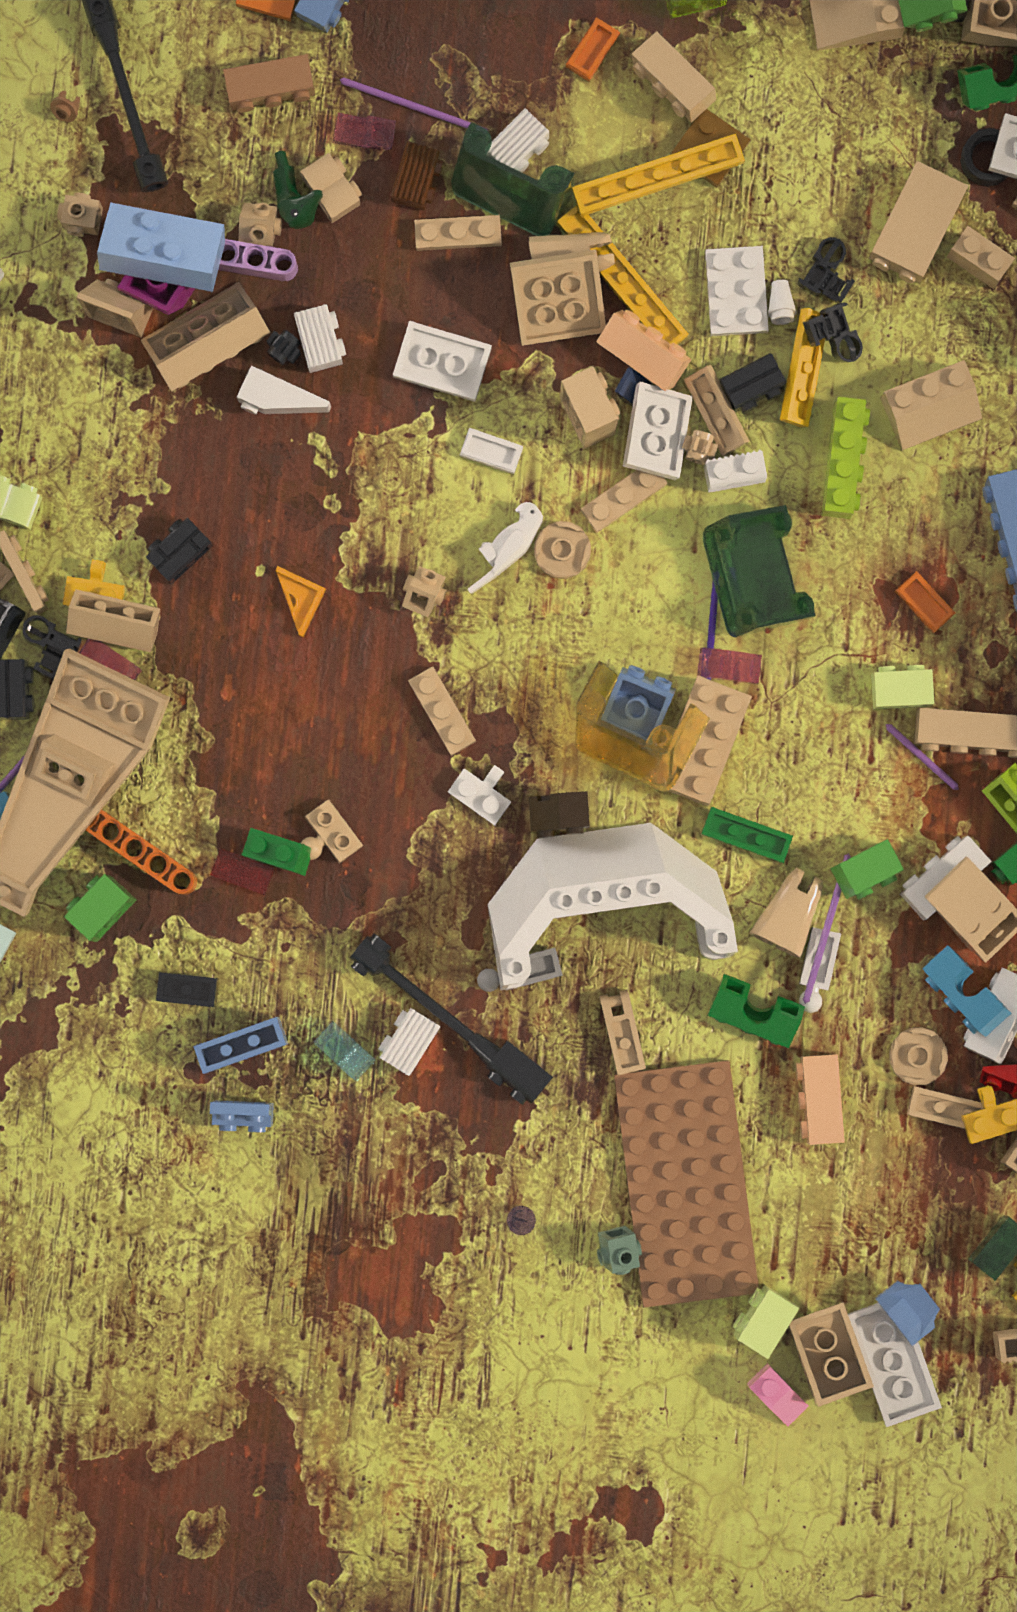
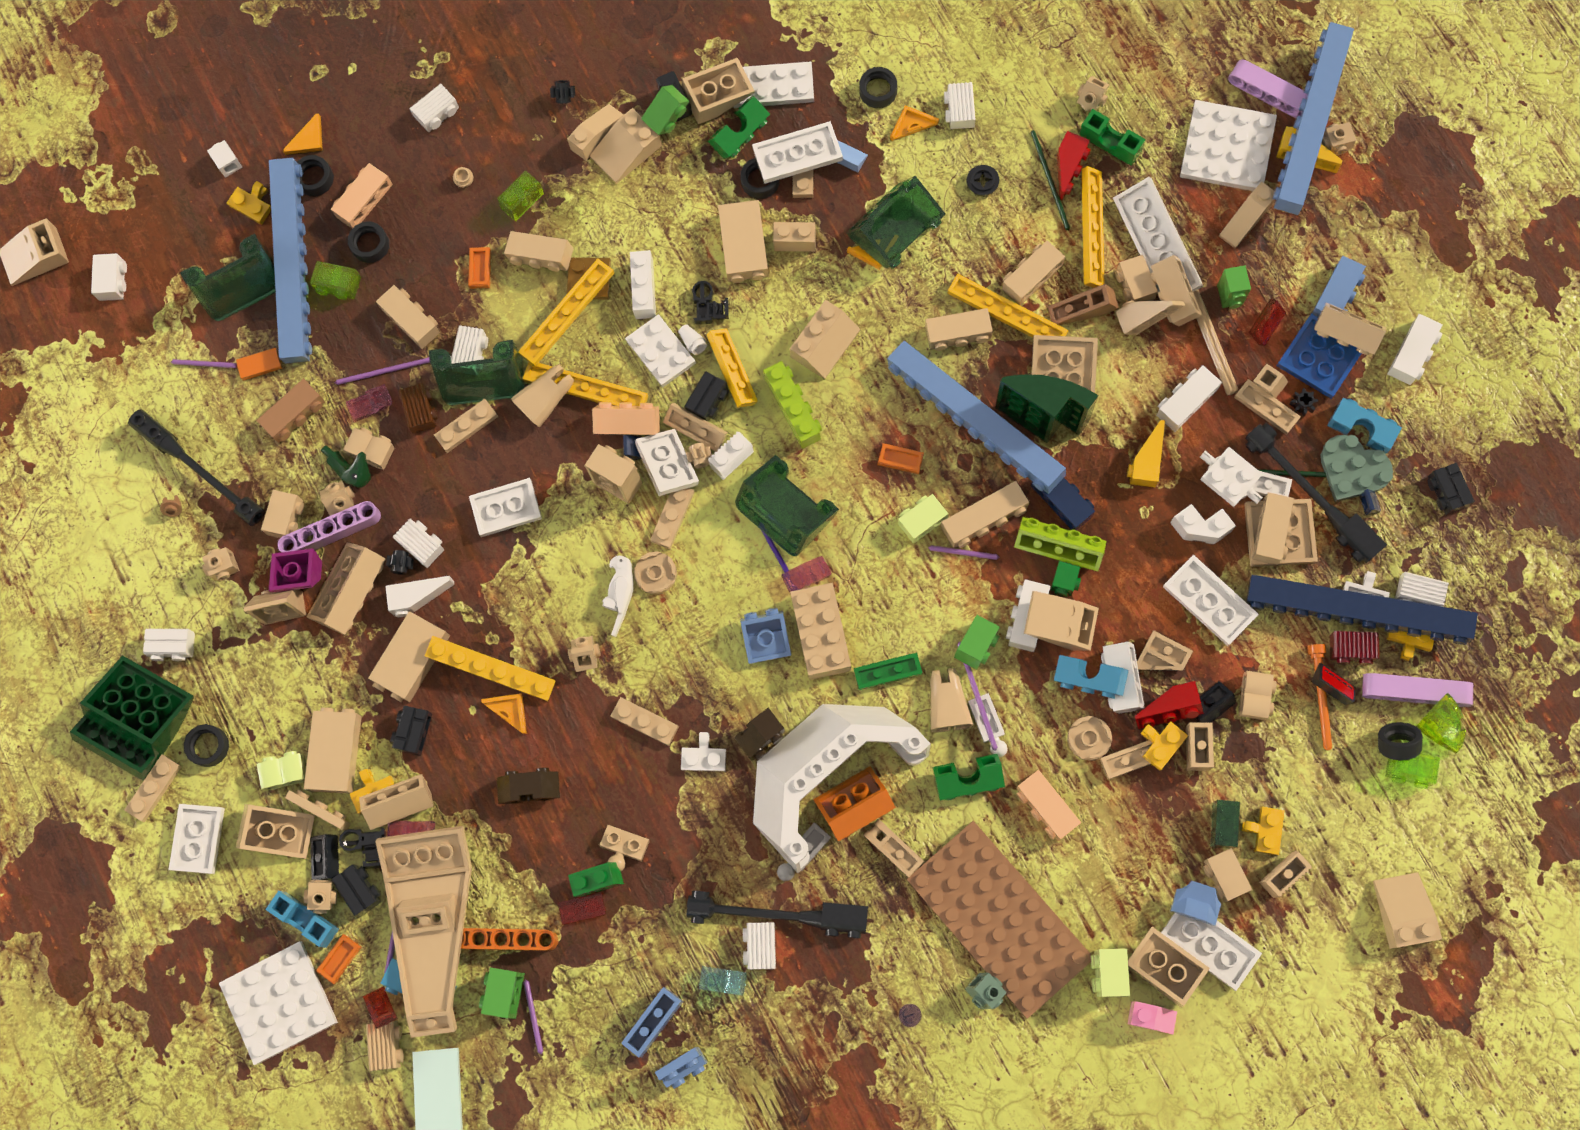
camera: 25 degrees left, 10 degrees down
light blue brick [97,202,225,292] -> none
black plate [156,972,218,1007] -> none
white tile [460,428,523,474] -> none
tan plate [510,249,606,346] -> none
clear yellow windscreen [575,661,710,791] -> none
black piece [803,302,863,363] -> none
none -> tan brick [261,490,304,538]
none -> tan brick [304,708,362,794]
none -> tan brick [368,611,450,703]
none -> tan brick [376,285,440,349]
none -> yellow plate [425,636,556,701]
none -> dark brown brick [497,768,560,804]
none -> medium lavender axle [523,979,543,1054]
none -> white brick [630,250,656,319]
none -> orange slope [813,766,896,841]
none -> tan brick [1203,848,1252,902]

